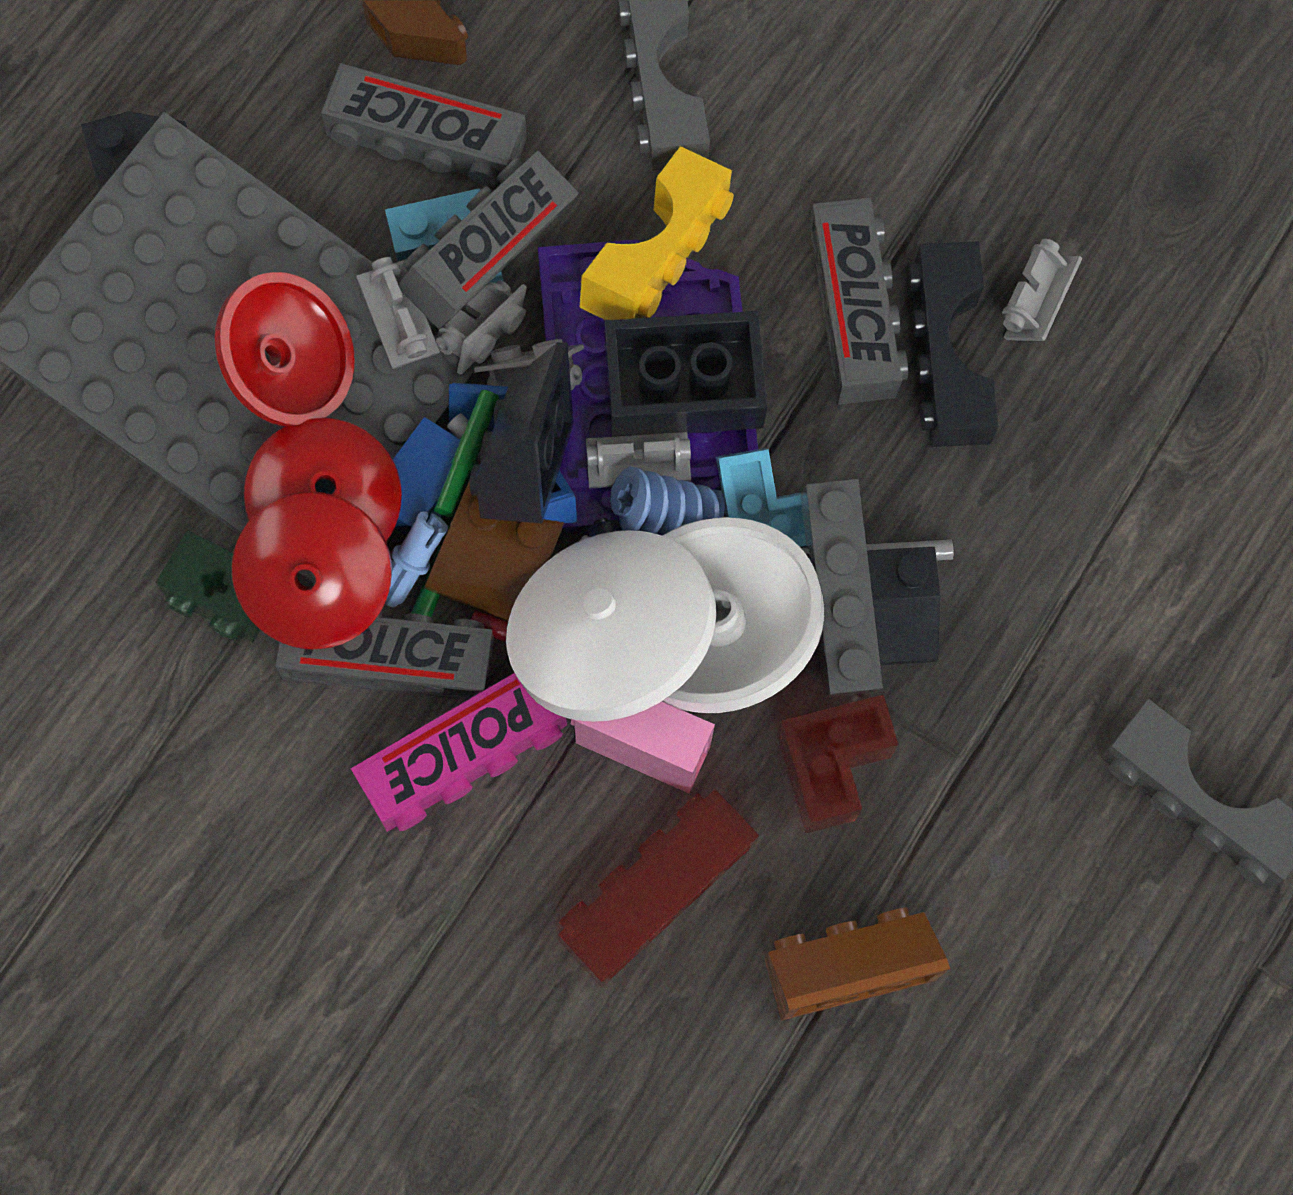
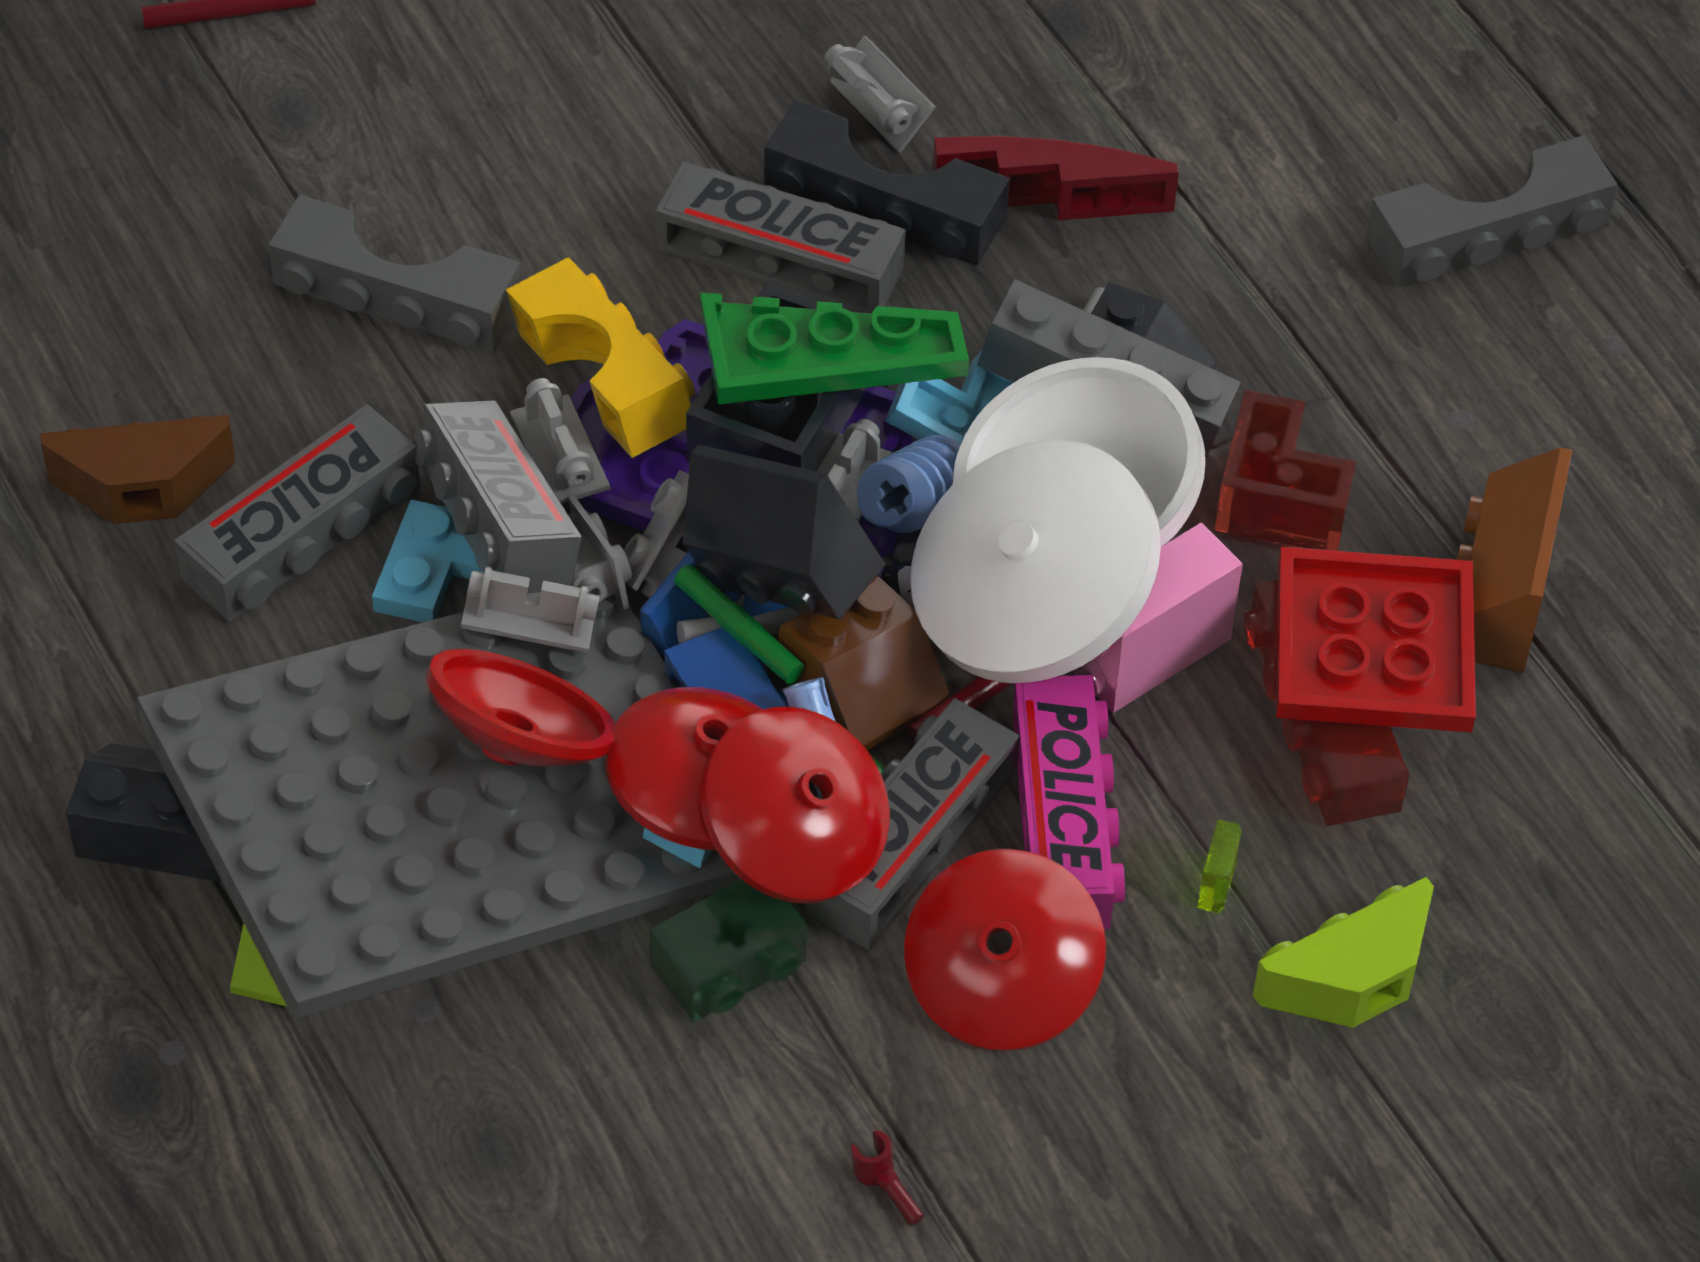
camera: 60 degrees left, 20 degrees down
none -> light grey hinge [510,378,610,504]
none -> green wing [700,292,969,405]
none -> dark red hand [851,1130,924,1226]
none -> red dish [904,849,1106,1051]
none -> dark red slope [932,136,1179,221]
none -> clear neon green tile [1197,819,1242,914]
none -> lime slope [1253,877,1434,1028]
none -> red plate [1276,547,1476,733]

